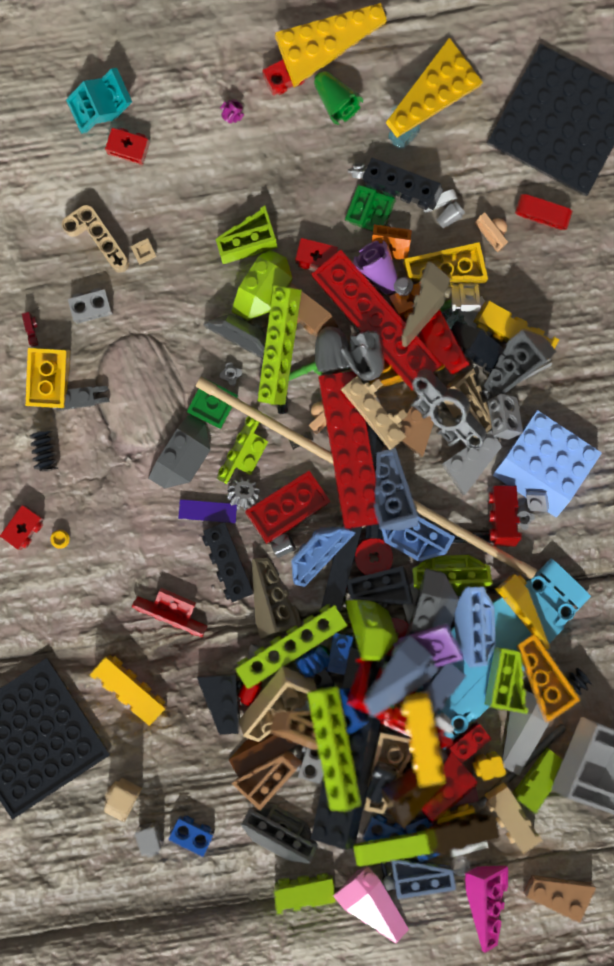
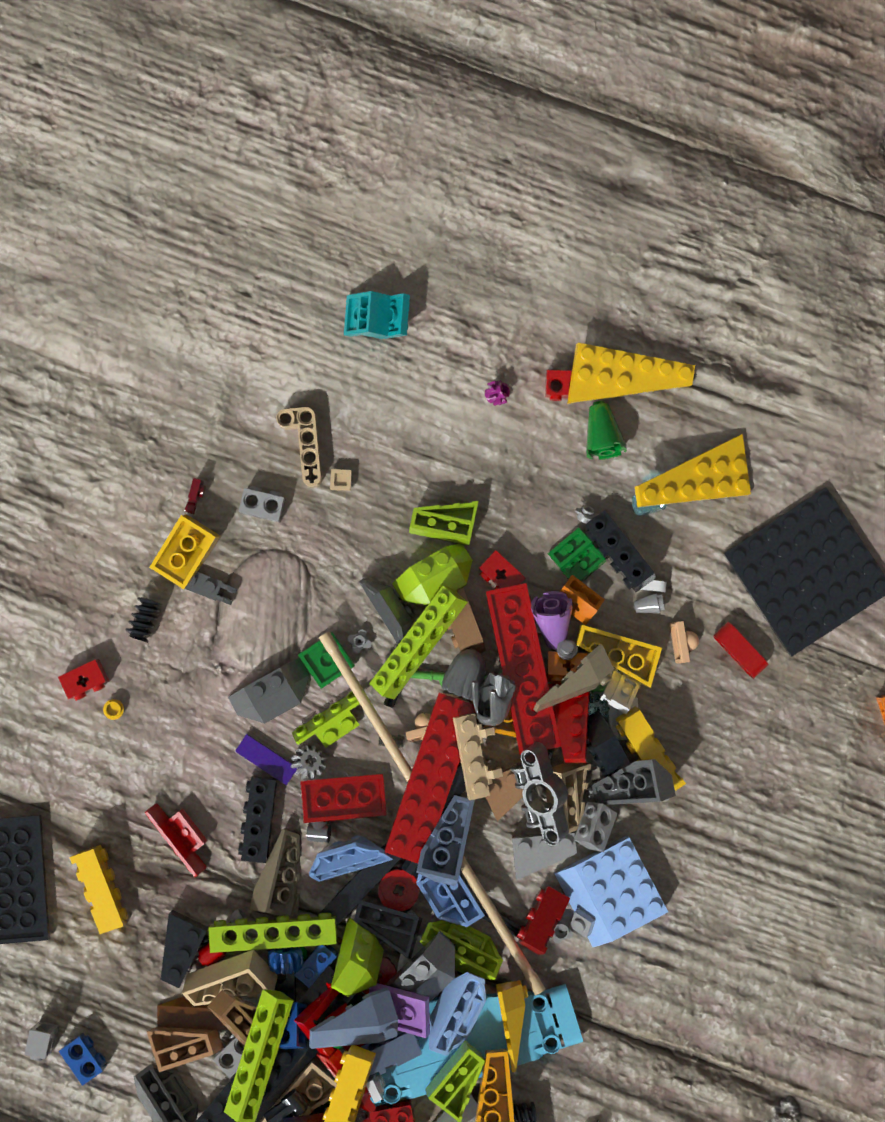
camera: 30 degrees right, 0 degrees up
tan wedge [104,778,142,823] -> none
red brick [105,127,150,165] -> none

